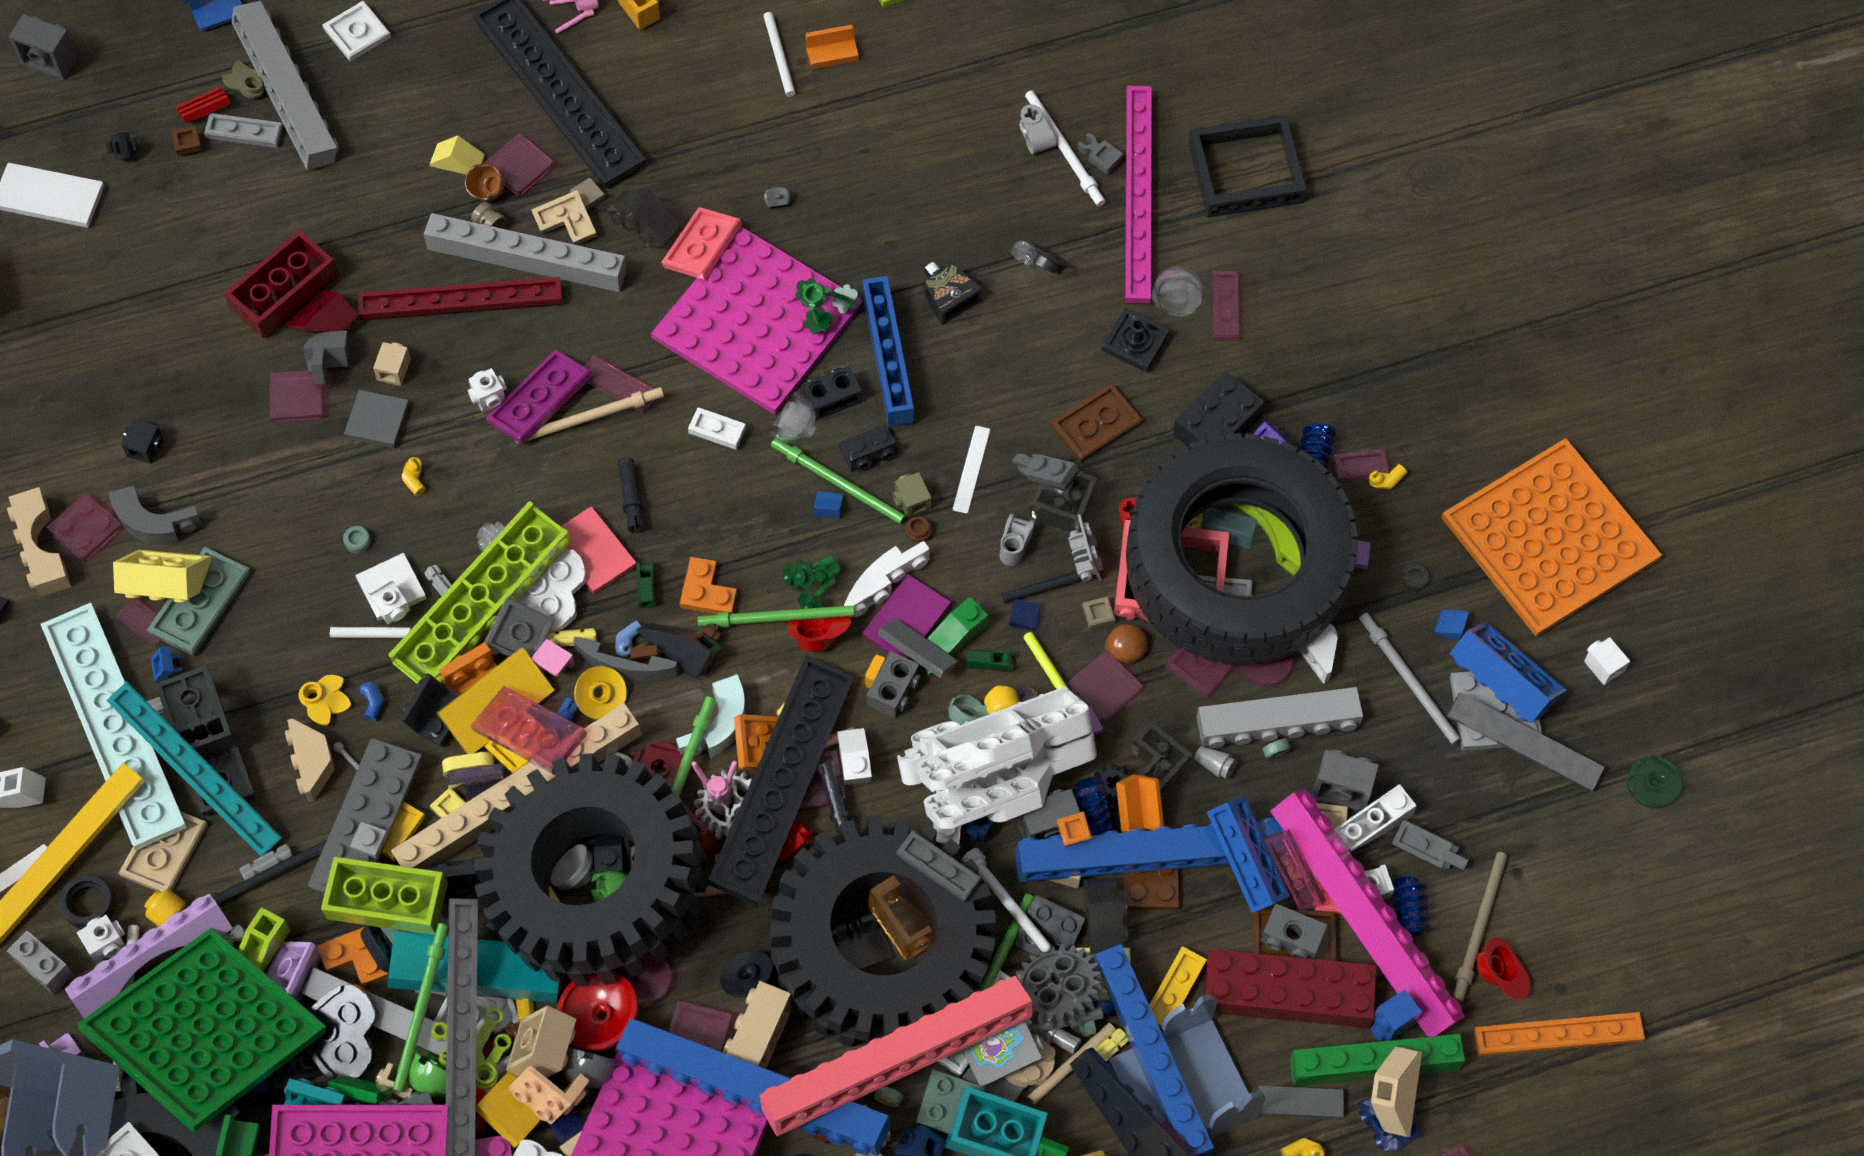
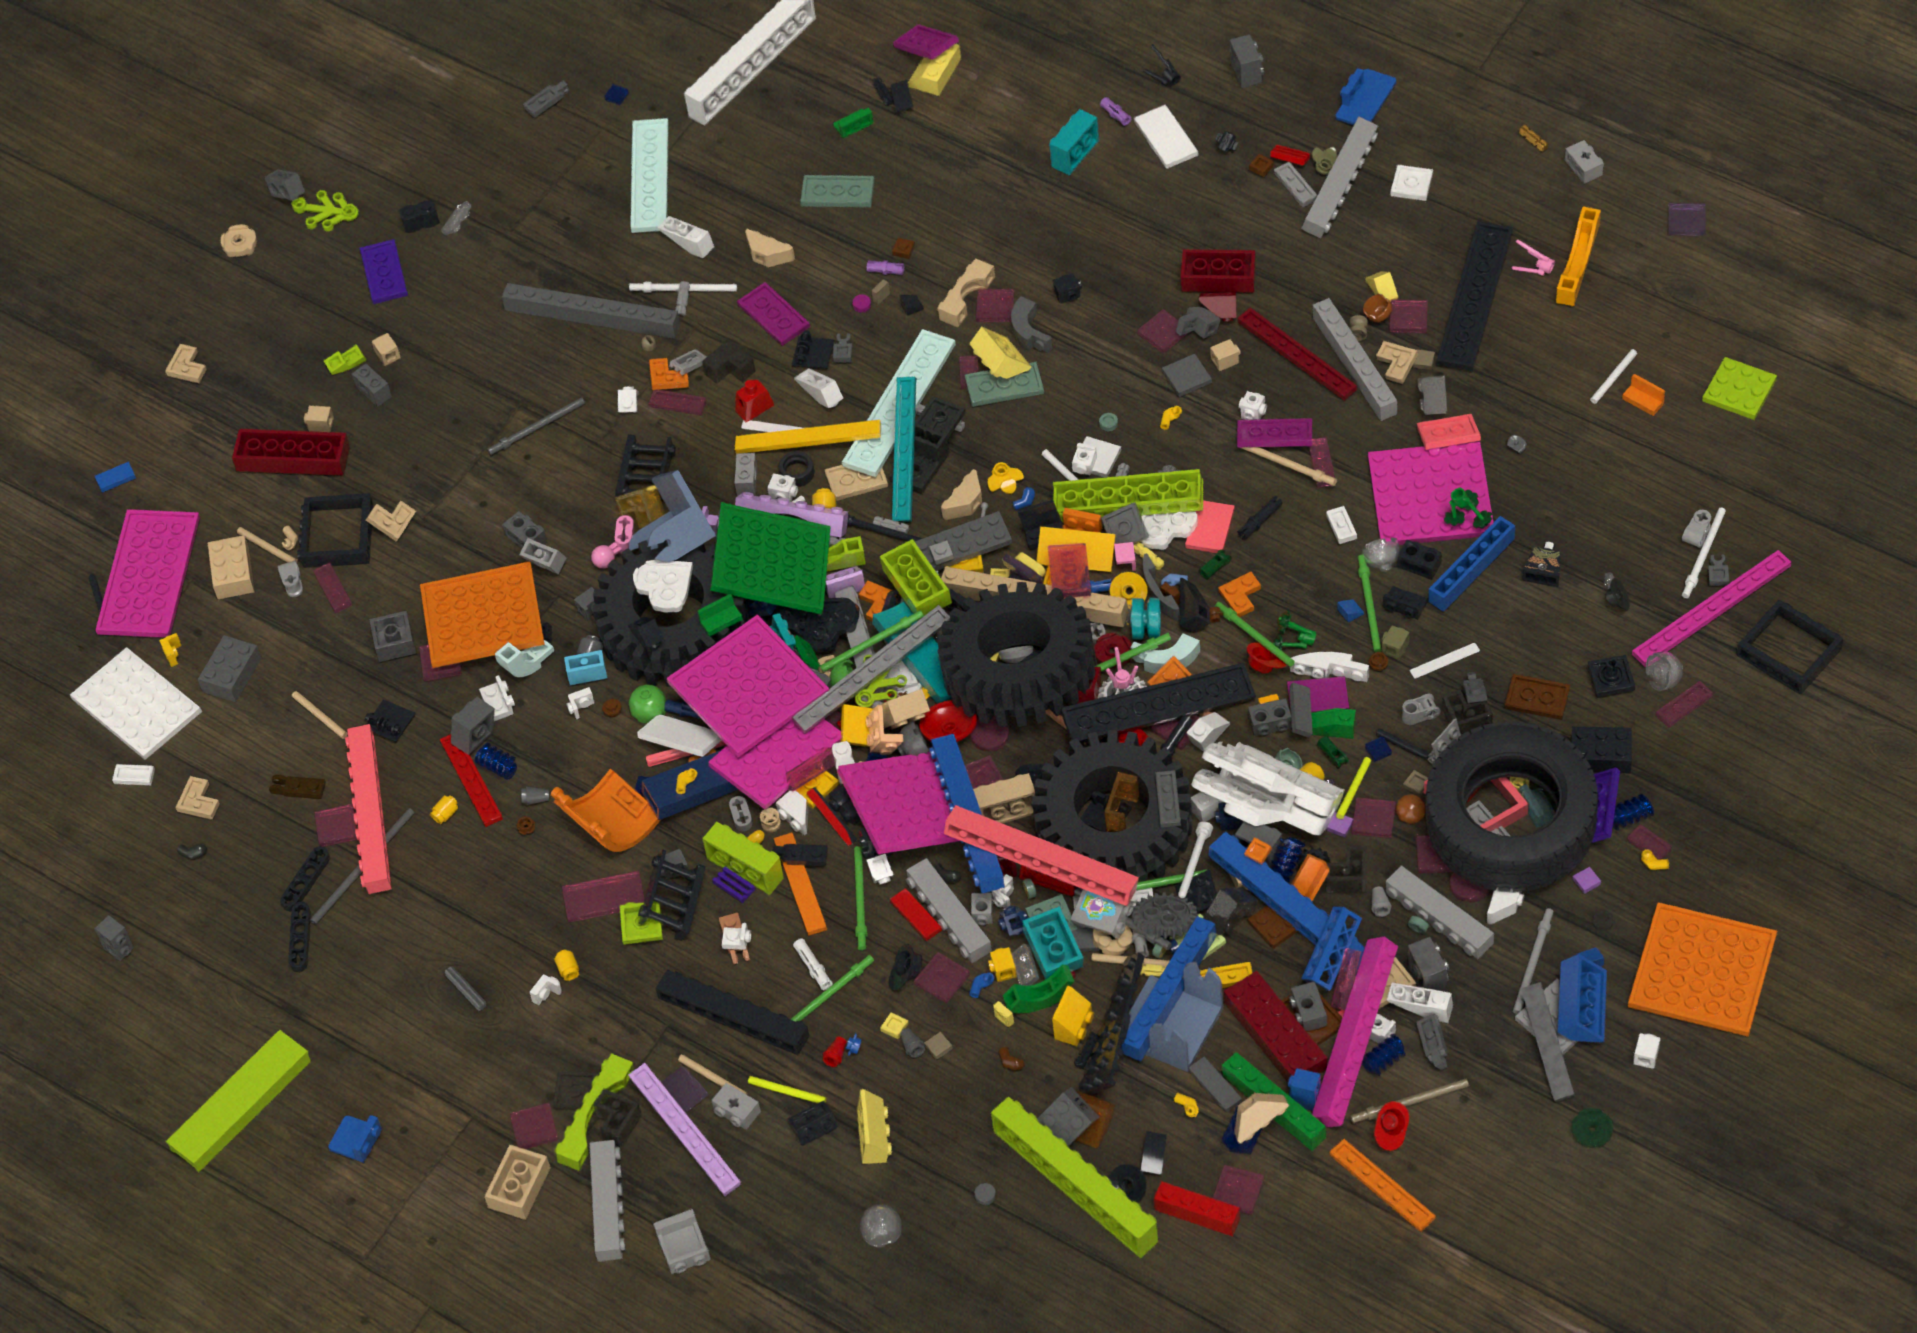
camera: 60 degrees right, 10 degrees down
blue tile [151,647,183,683] -> none
none -> teal wheel [1130,598,1161,640]

